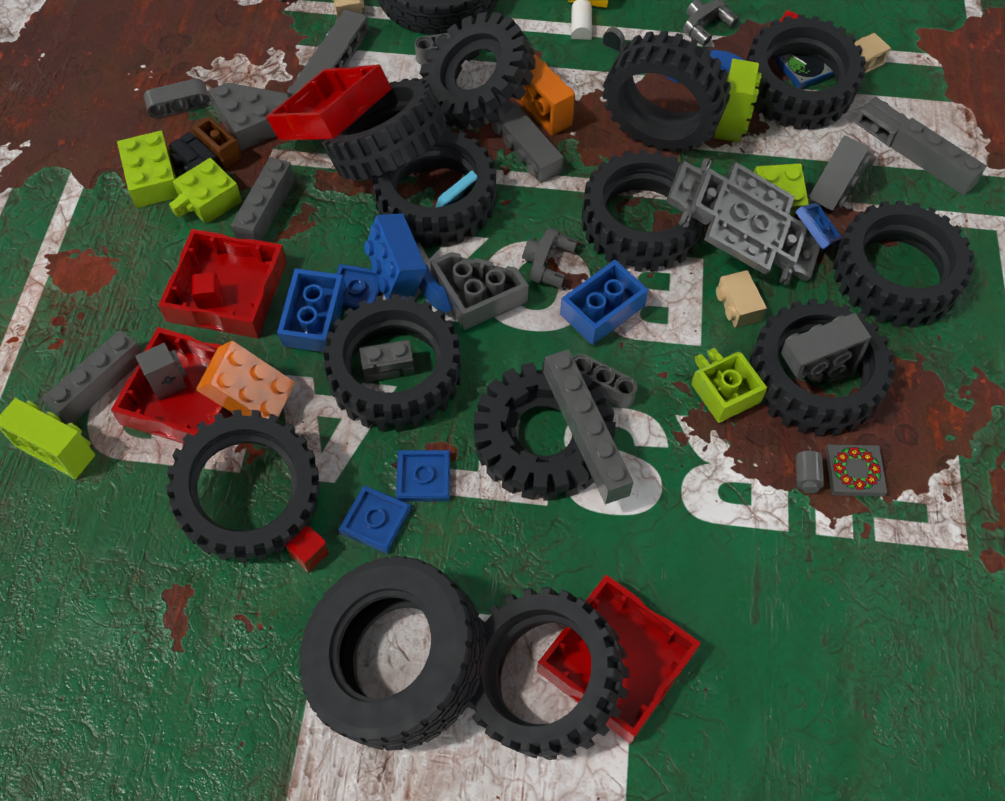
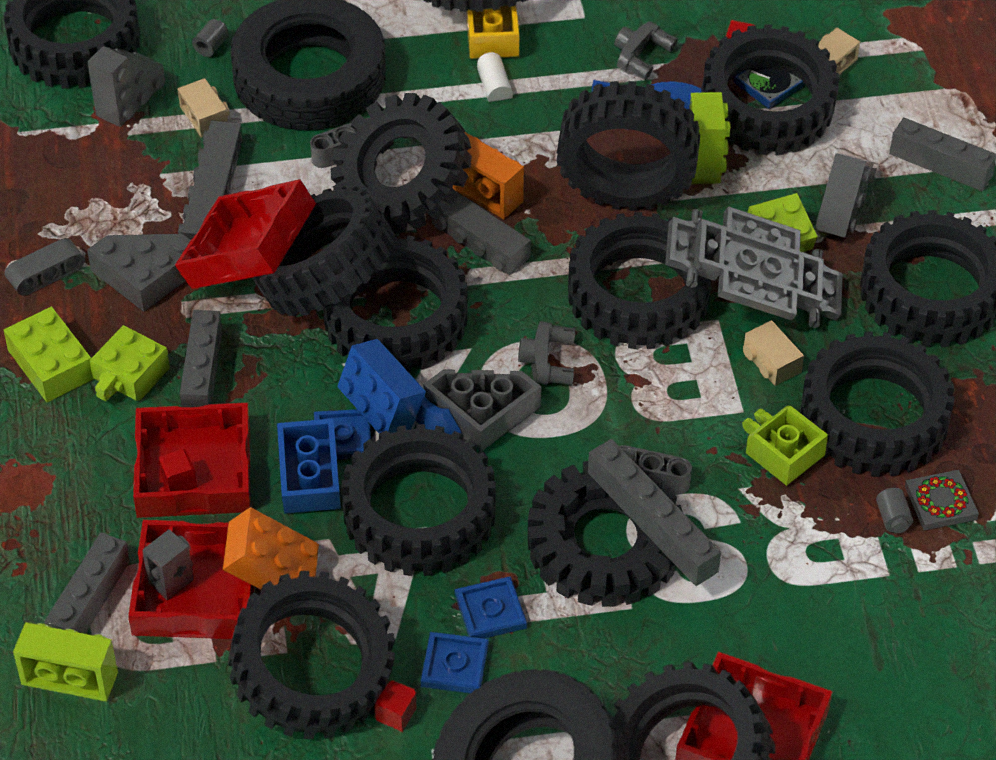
camera: 15 degrees left, 10 degrees down
black brick [169,132,221,173] -> none
reddish brown brick [192,117,242,168] -> none
dark grey brick [359,340,415,383] -> none
medium azure tile [435,171,477,207] -> none
blue brick [560,260,649,346] -> none
black tile [602,27,625,52] -> none
dark grey brick [781,313,871,384] -> none
blue tile [795,203,842,249] -> none
dark grey brick [855,96,910,147] -> none

